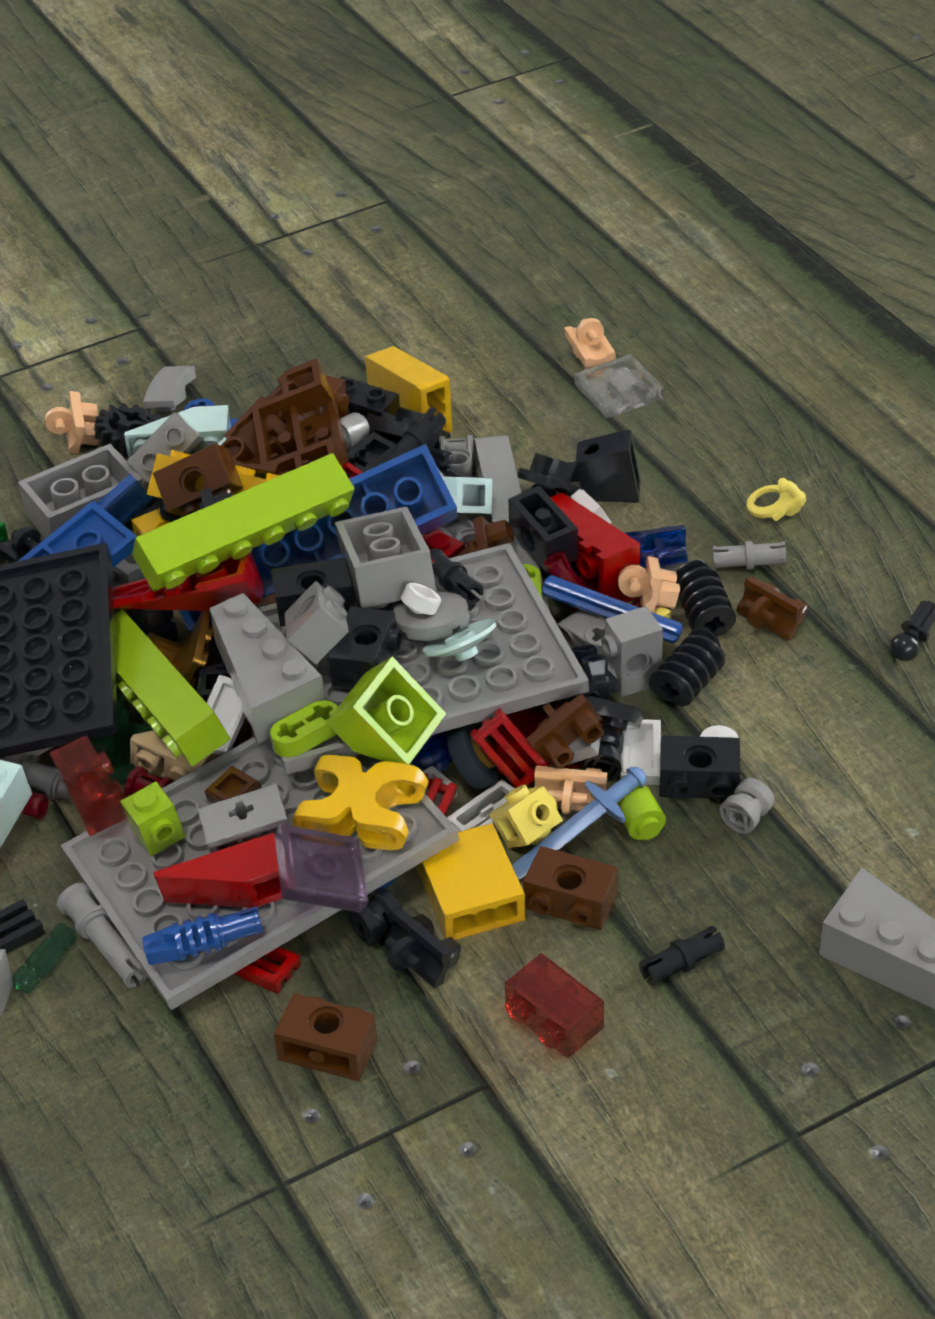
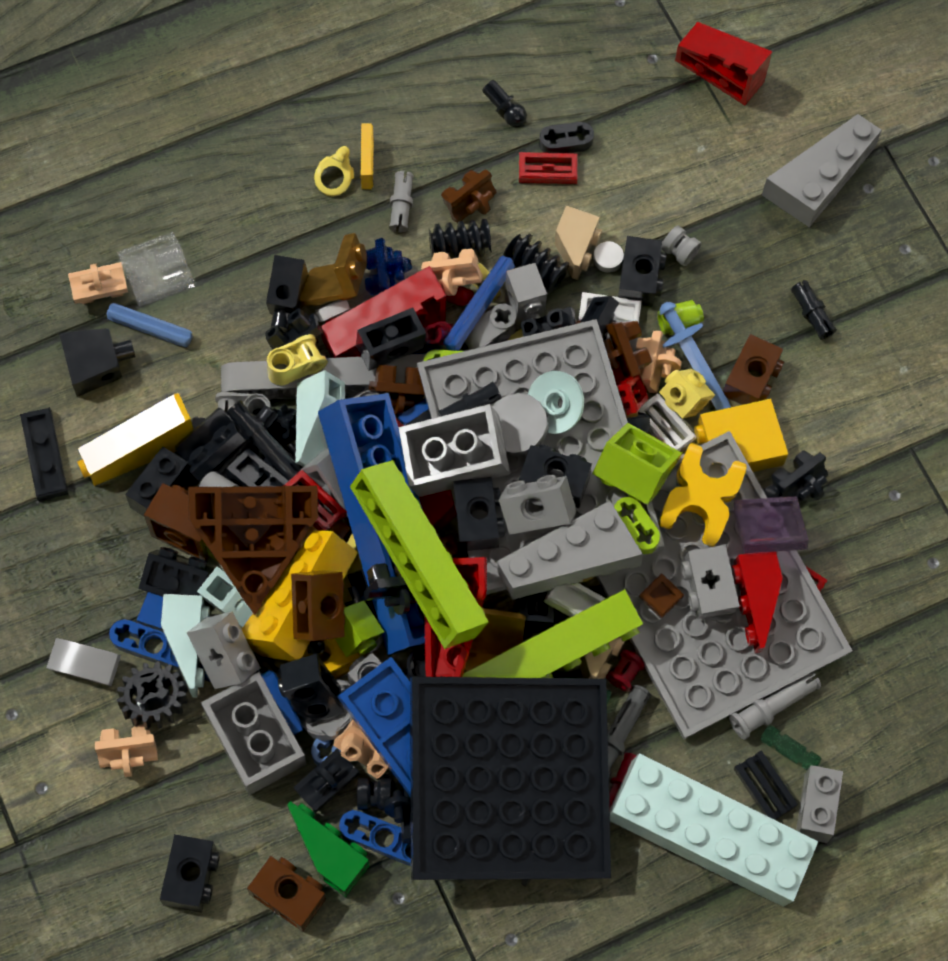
camera: 90 degrees left, 25 degrees up
clear red brick [50,735,126,836] -> none
lime brick [120,782,186,857] -> none
blue hinge [142,906,264,965] -> none
reddish brown brick [274,993,378,1081] -> none
white tile [401,583,441,615] -> none
clear red brick [505,953,604,1059] -> none
none -> black tile [20,407,69,501]
none -> black torso [59,328,136,397]
none -> medium blue axle [107,303,193,347]
none -> light yellow piece [267,334,328,386]
none -> black brick [278,653,344,724]
none -> pearl gold bracket [300,233,367,306]
none -> yellow tile [361,123,374,189]
none -> red tile [519,152,577,184]
none -> black beam [539,122,594,153]
none -> tan slope [555,206,602,280]

